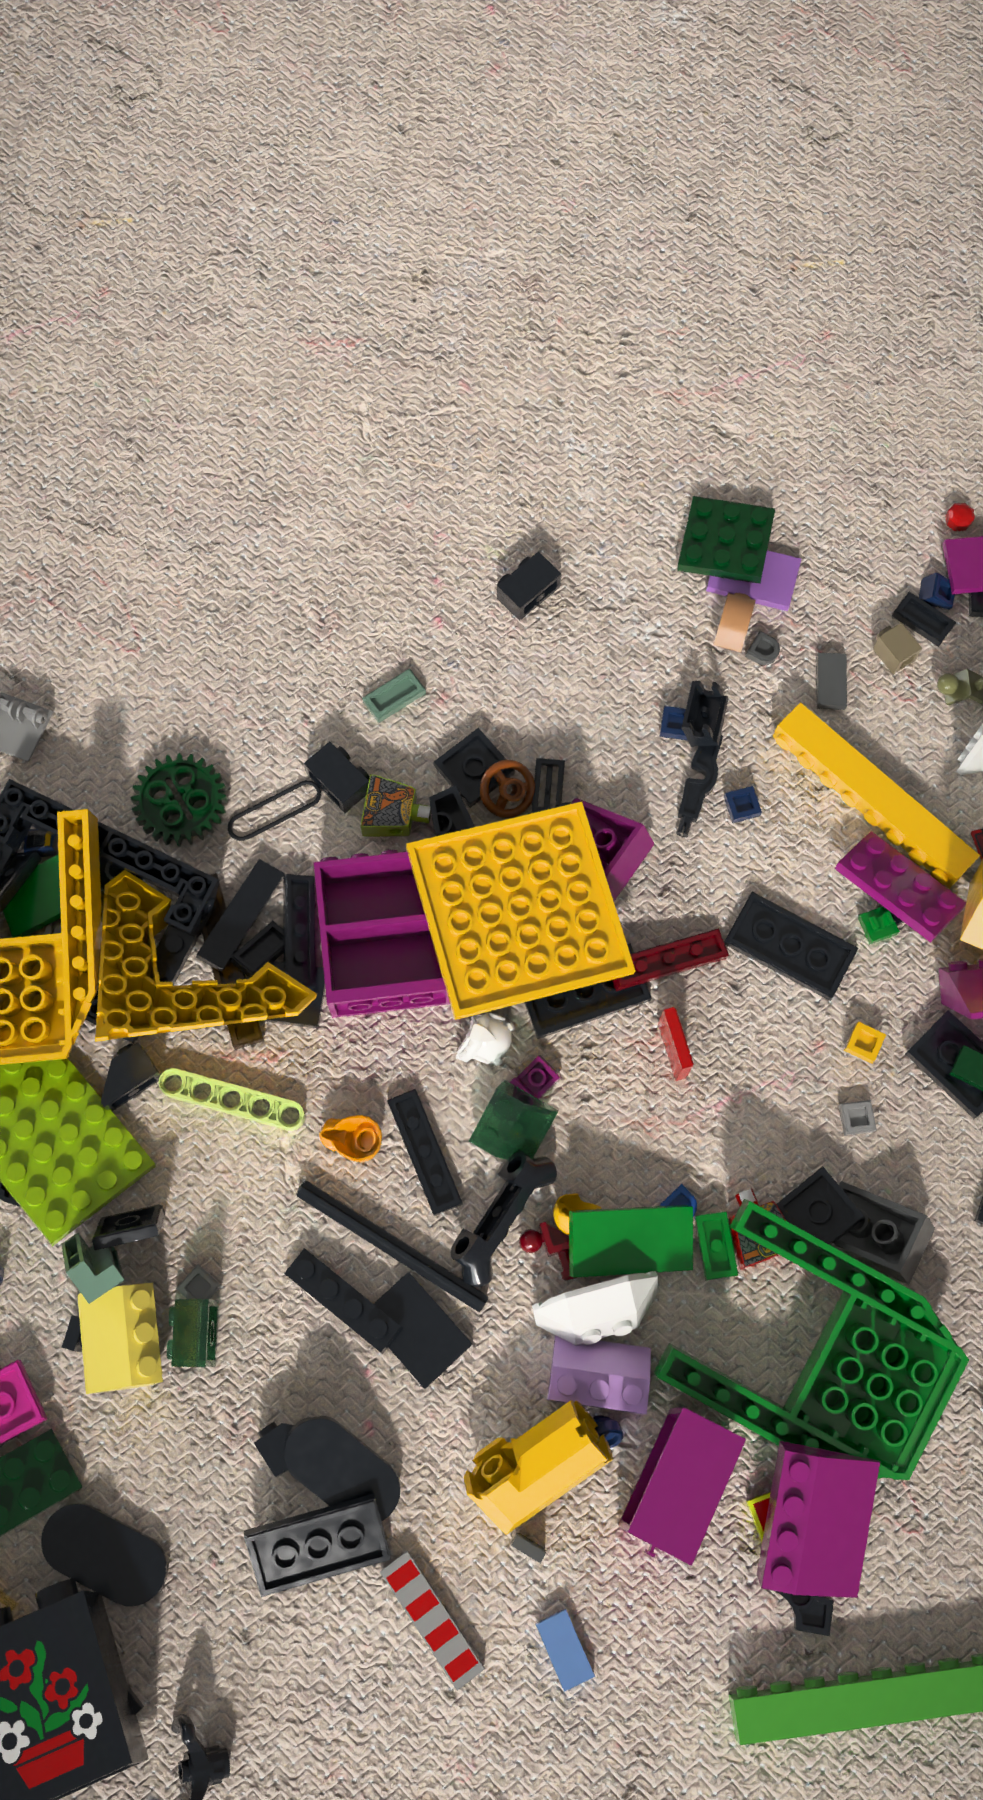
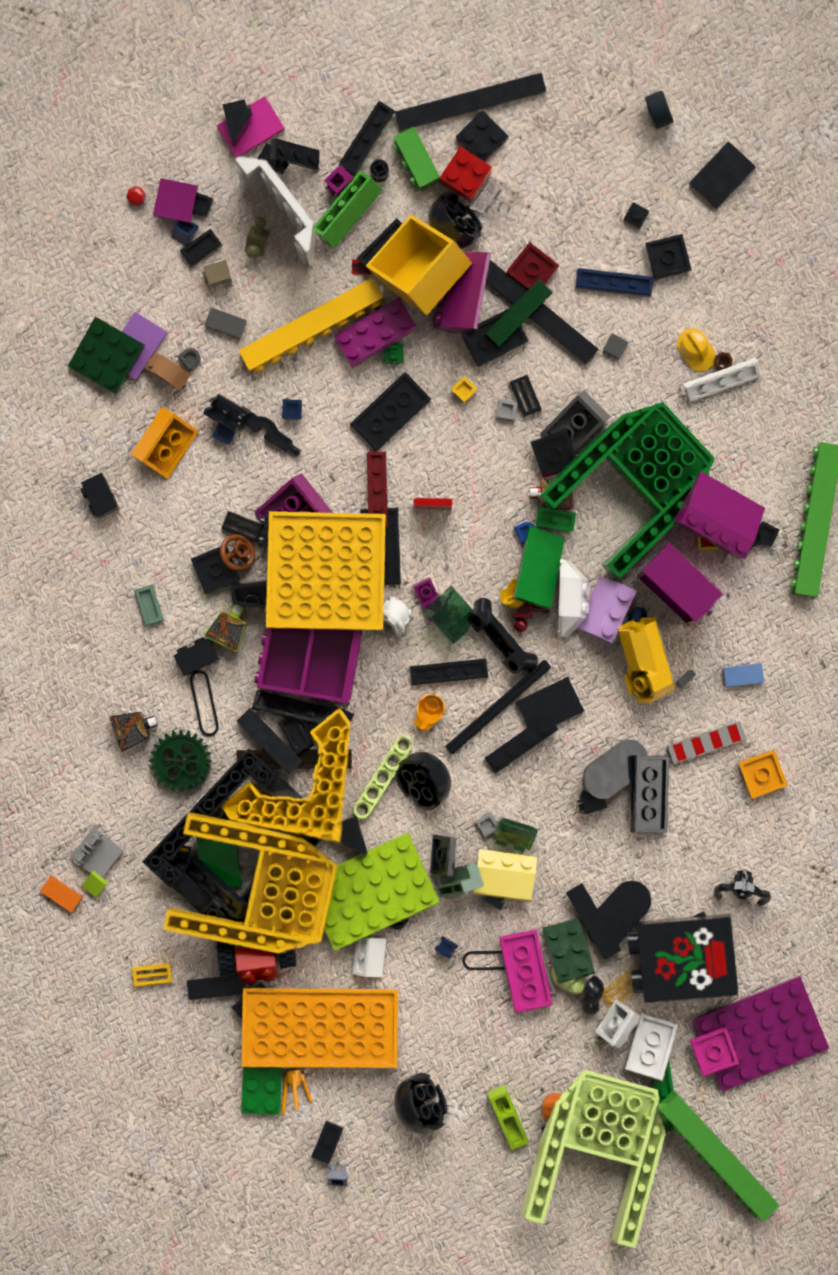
camera: 70 degrees left, 15 degrees up
none -> torso [109,712,158,752]
none -> light orange slope [130,407,199,479]
none -> black cylinder [396,752,452,810]
none -> black tile [509,375,542,417]
none -> black tile [565,883,621,960]
none -> light orange plate [738,749,788,799]

